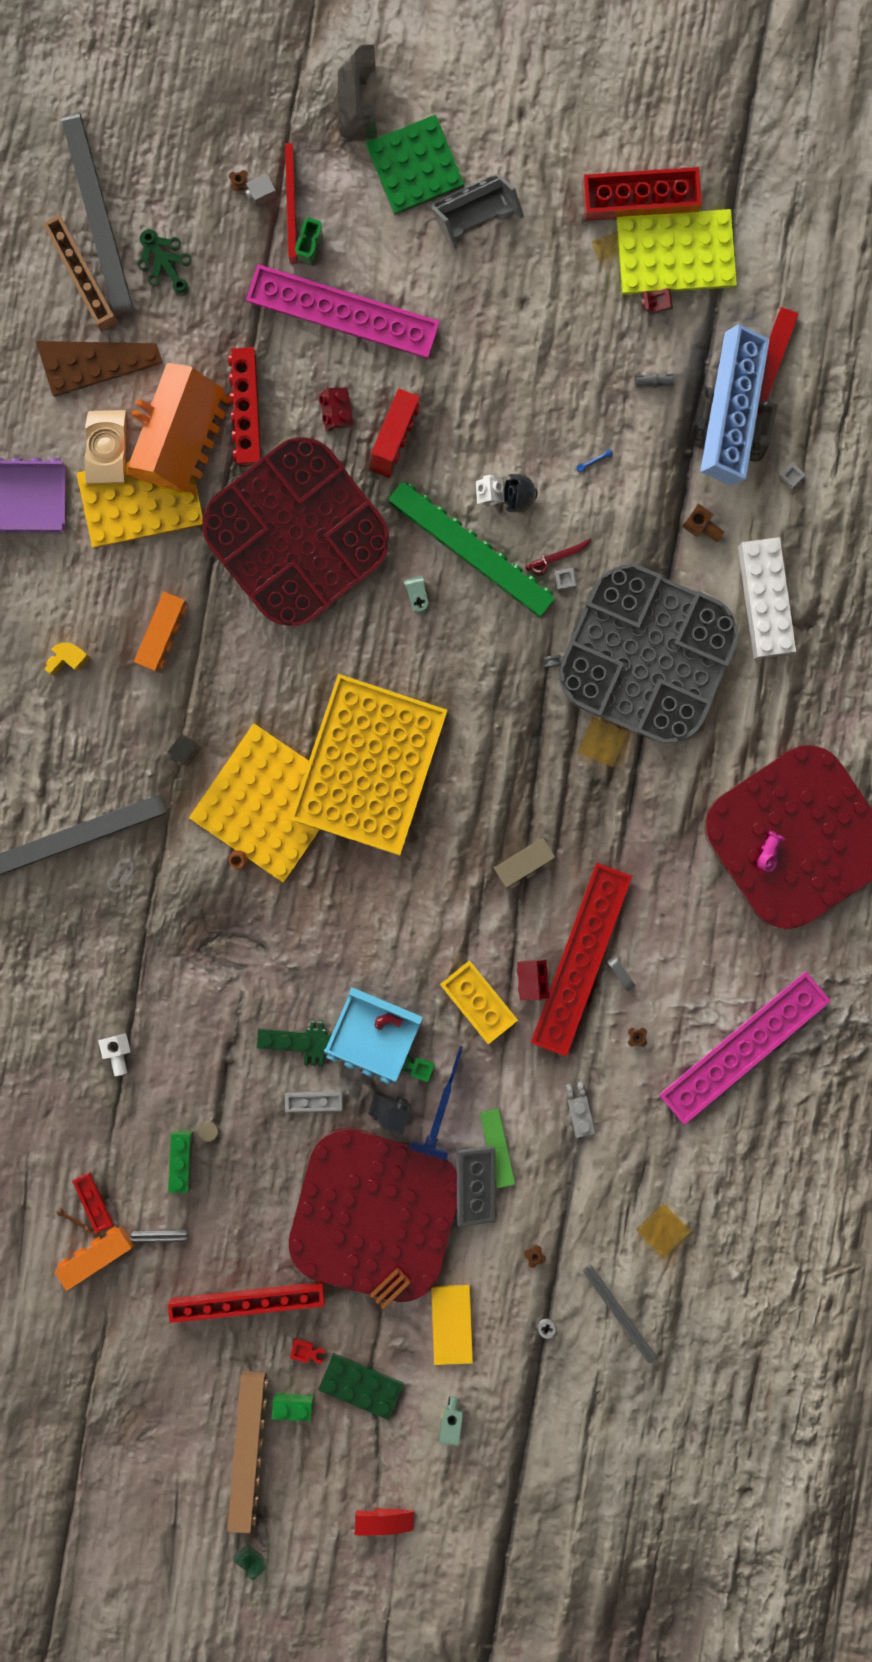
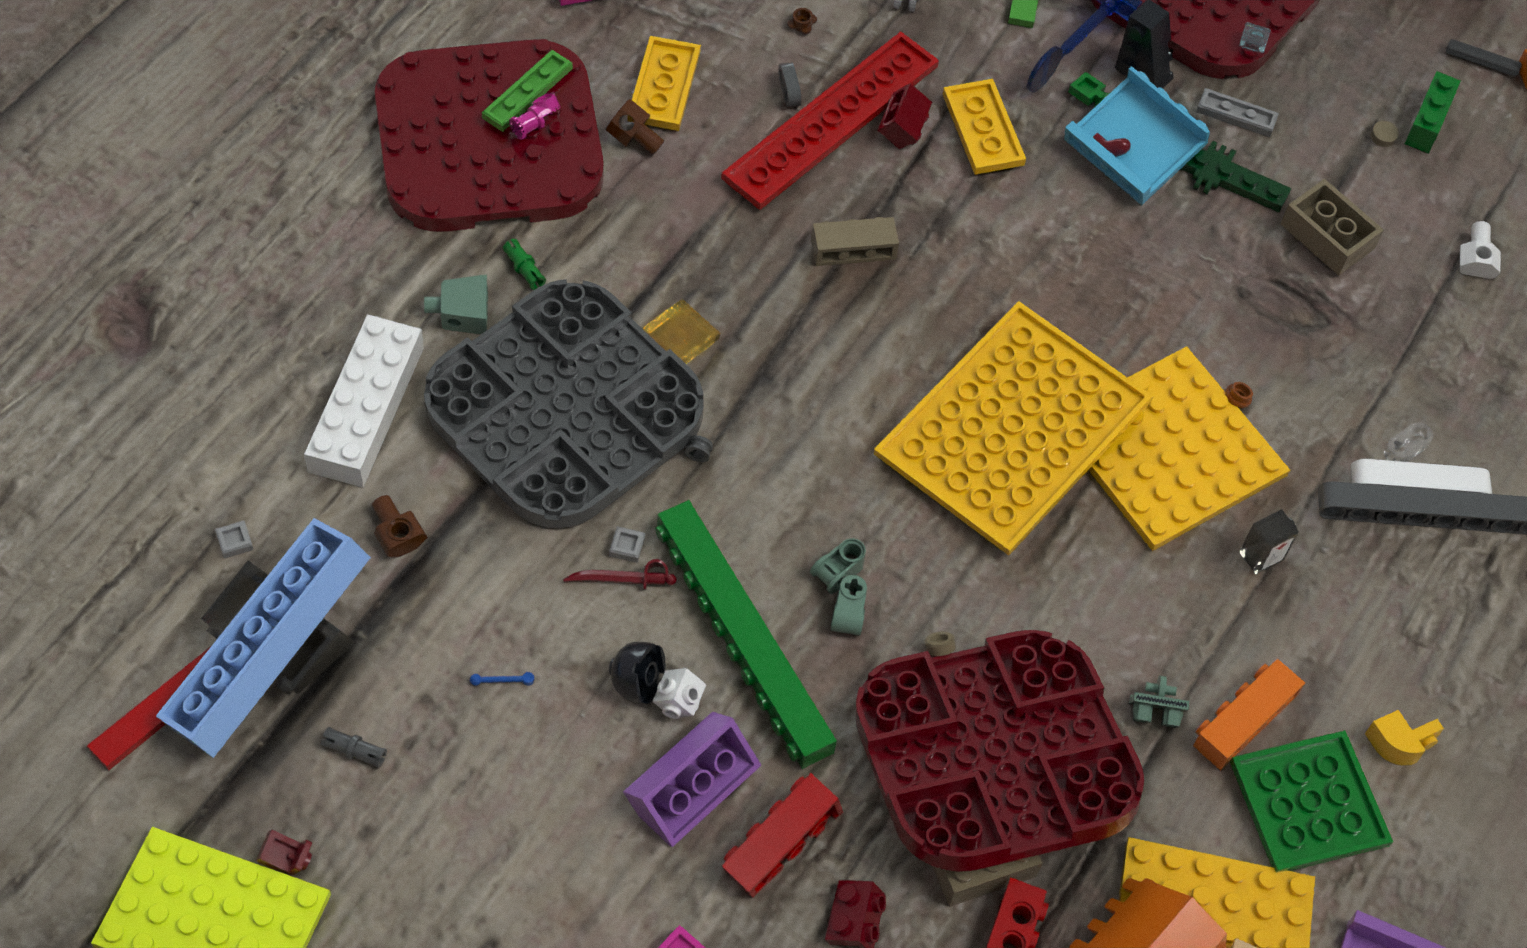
camera: 160 degrees left, 30 degrees down
none -> sand green torso [424,275,488,334]
none -> bright green tile [482,50,573,132]
none -> green pin [502,238,546,290]
none -> reddish brown piece [605,98,665,155]
none -> medium lavender slope [623,712,761,847]
none -> yellow plate [627,36,701,131]
none -> sand green piece [810,538,866,594]
none -> dark tan tile [924,631,956,656]
none -> sand green hips [1129,675,1189,728]
none -> green plate [1230,730,1393,873]
none -> clear light blue tile [1239,22,1271,53]
none -> dark tan brick [1280,179,1384,276]
none -> white beam [1351,459,1492,494]

